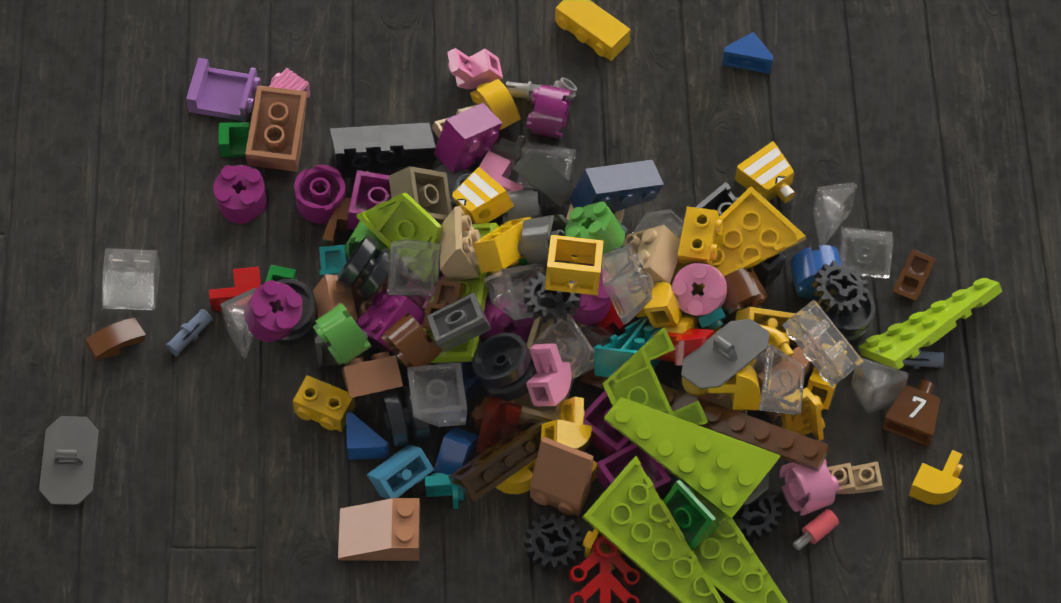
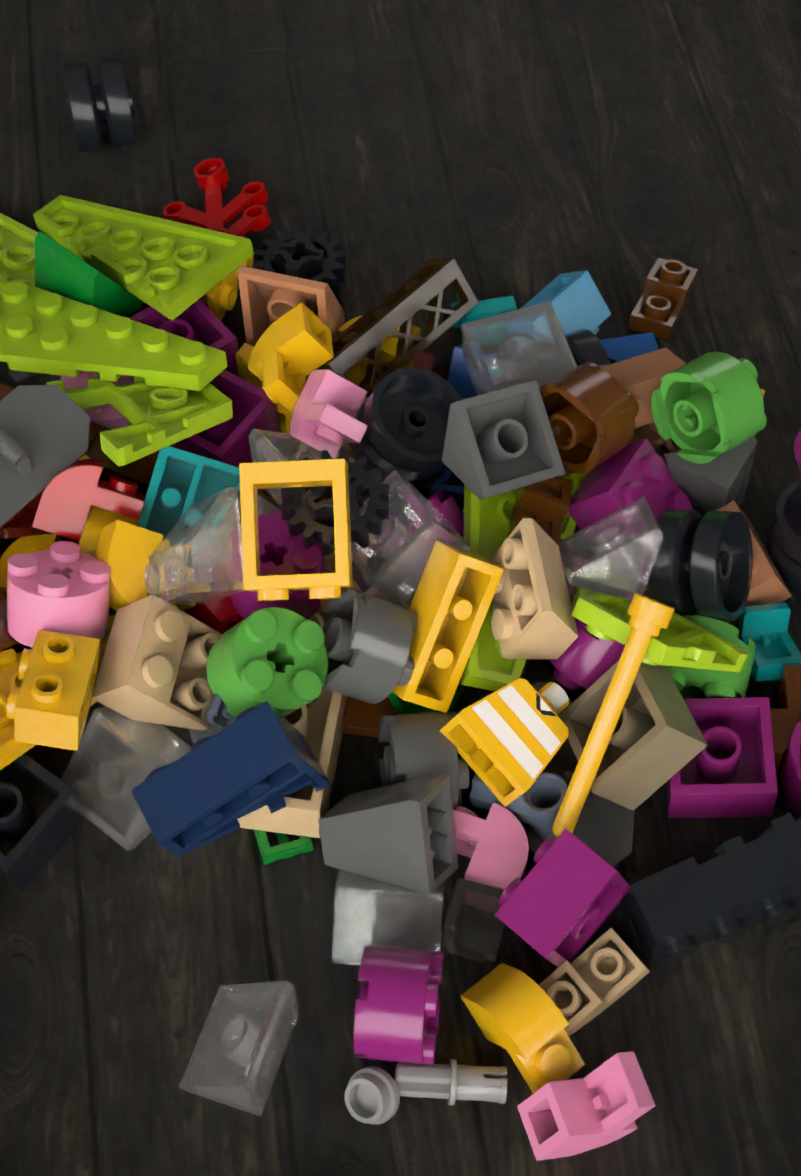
camera: 175 degrees right, 5 degrees down
nougat slope [338,498,420,561] -> none
none -> clear slope [179,980,299,1116]
none -> yellow piece [552,593,675,837]
none -> reddish brown slope [628,257,698,341]

